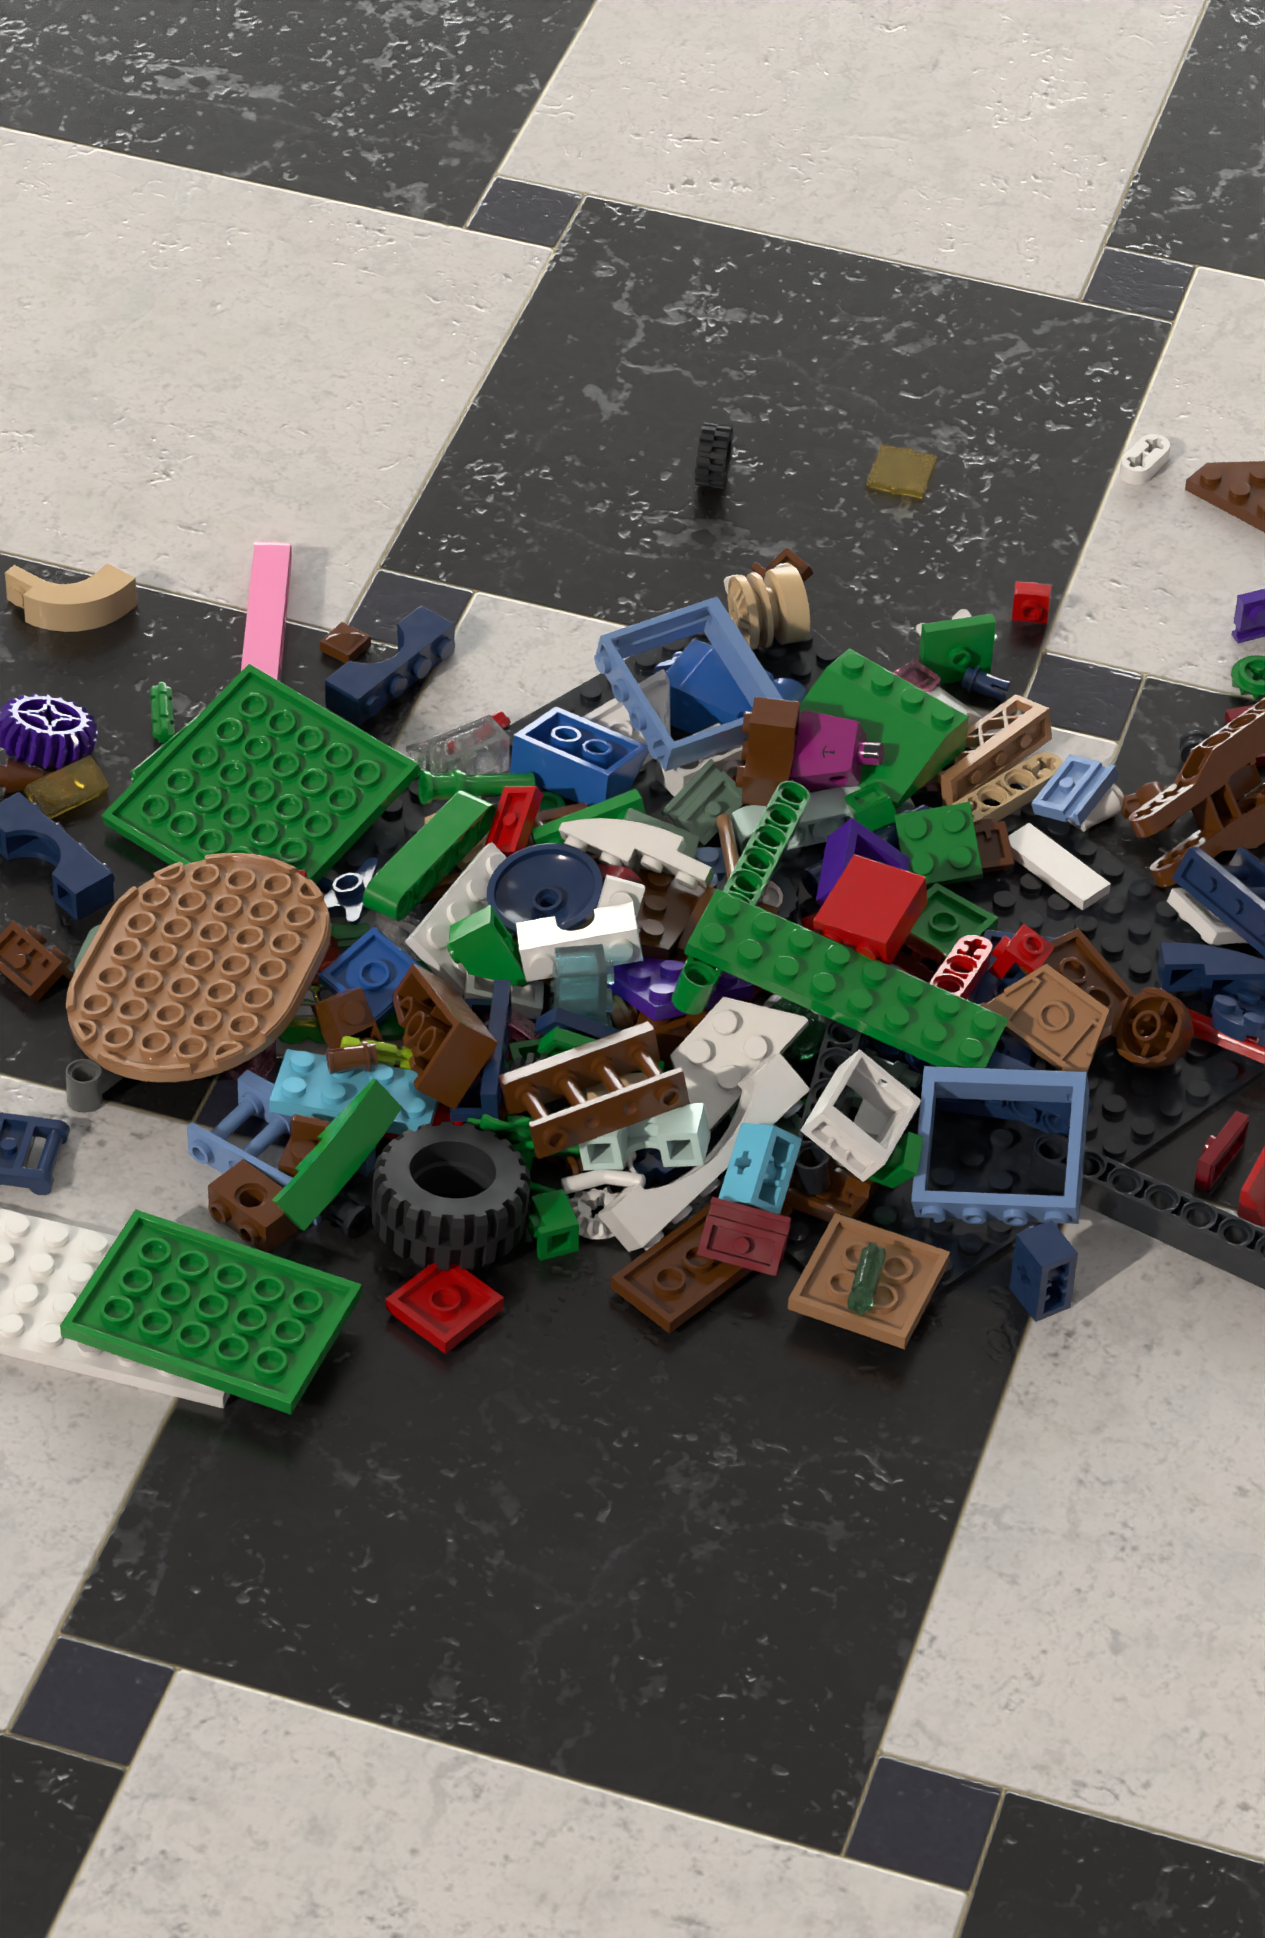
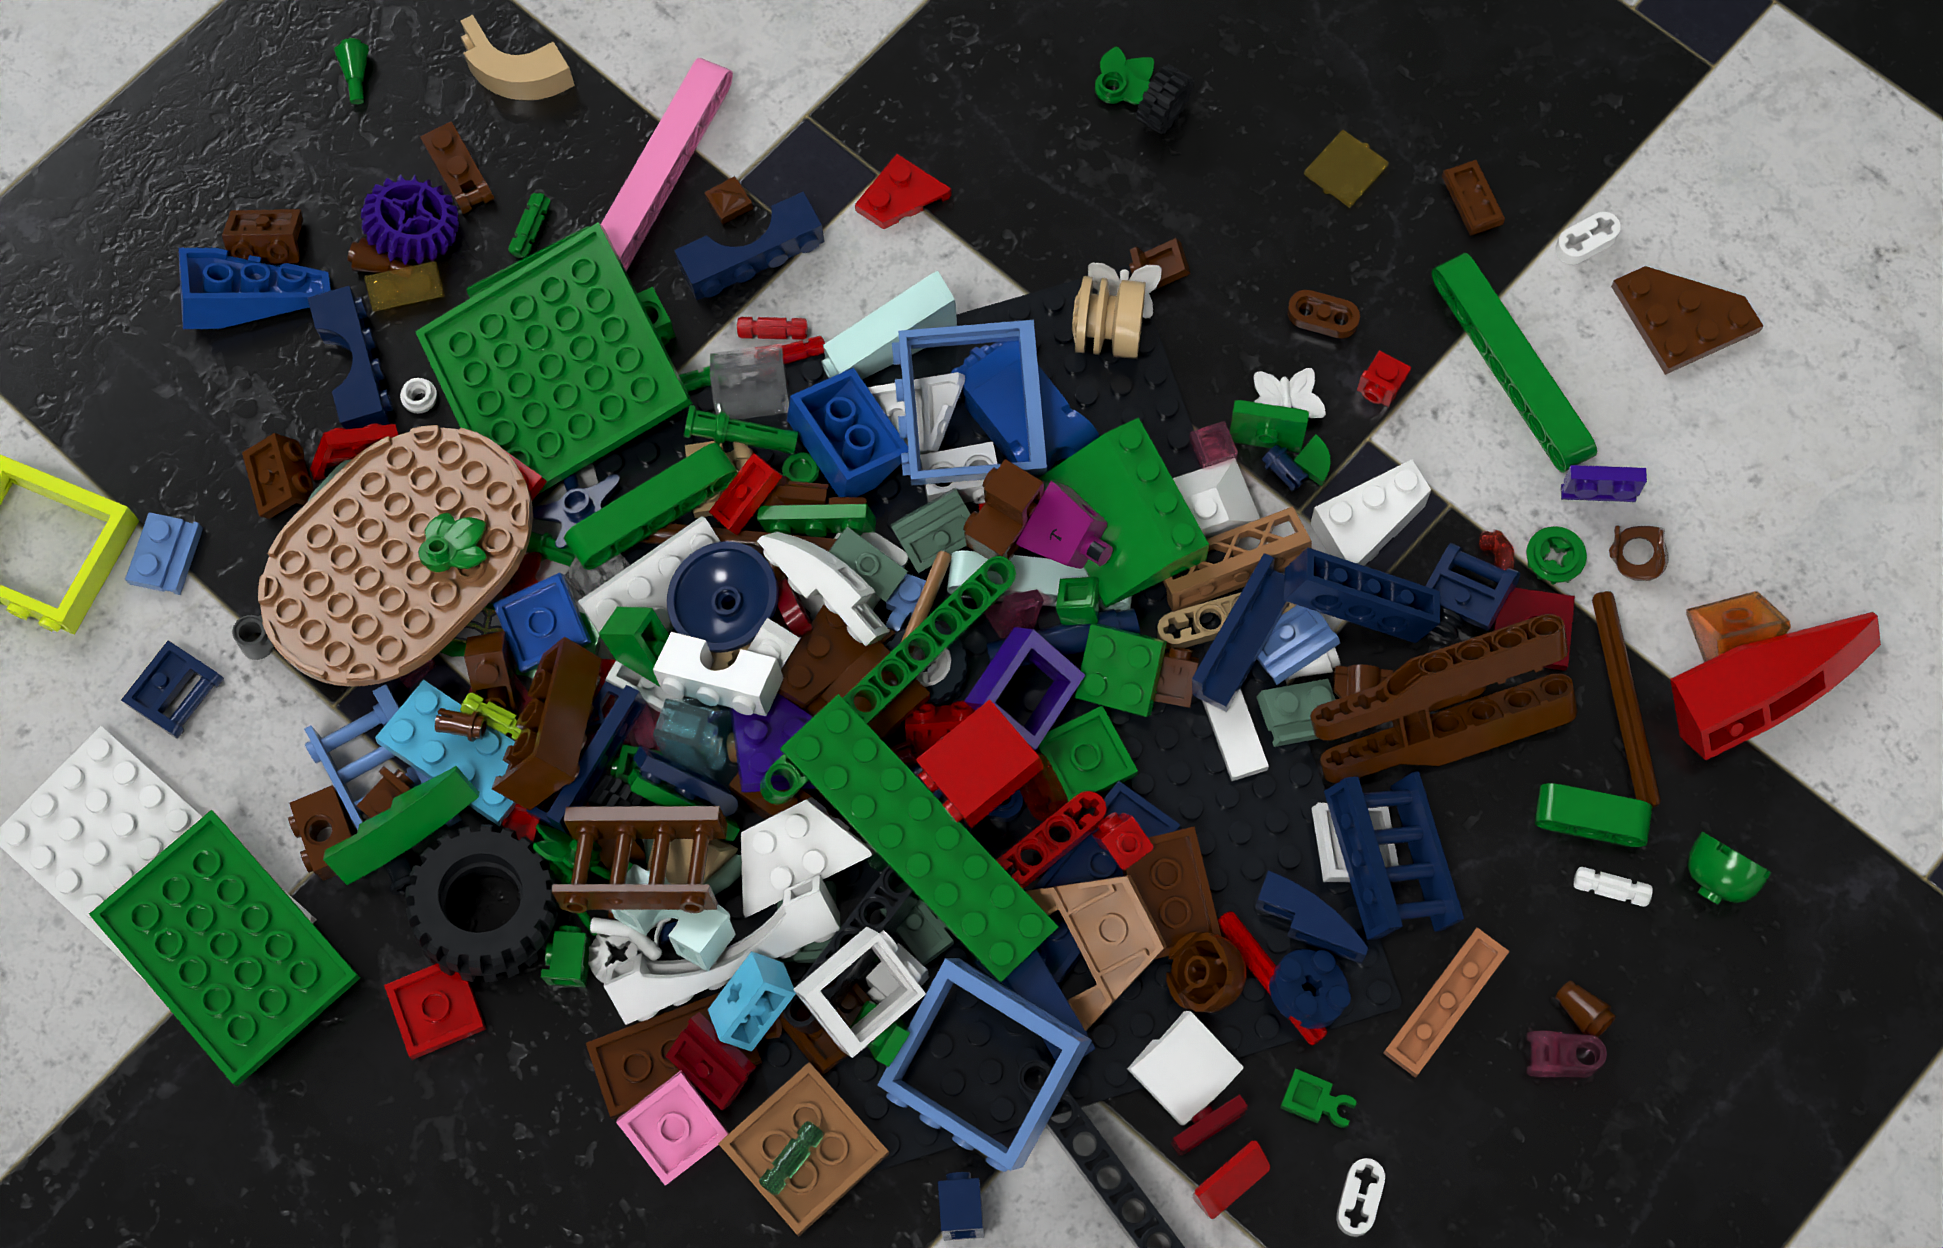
camera: 30 degrees right, 25 degrees up
none -> red wing [310,423,398,481]
none -> white plate [400,378,438,414]
none -> green plate [418,513,487,572]
none -> reddish brown plate [420,121,494,215]
none -> bright pink plate [616,1071,729,1185]
none -> red axle [737,317,808,340]
none -> light aqua slope [821,271,957,379]
none -> red wing [855,154,952,229]
none -> clear pink bracket [984,589,1044,638]
none -> green plate [1095,47,1154,105]
none -> white slope [1127,1011,1244,1125]
none -> dark blue fence [1192,553,1289,712]
none -> sand green plate [1256,679,1336,747]
none -> dark blue brick [1284,547,1440,643]
none -> reddish brown plate [1287,290,1360,338]
none -> green tile [1294,434,1330,487]
none -> white wedge [1310,460,1431,566]
none -> dark blue plate [1426,543,1520,631]
none -> green beam [1432,253,1597,473]
none -> reddish brown plate [1442,160,1505,236]
none -> clear red arm [1479,529,1514,570]

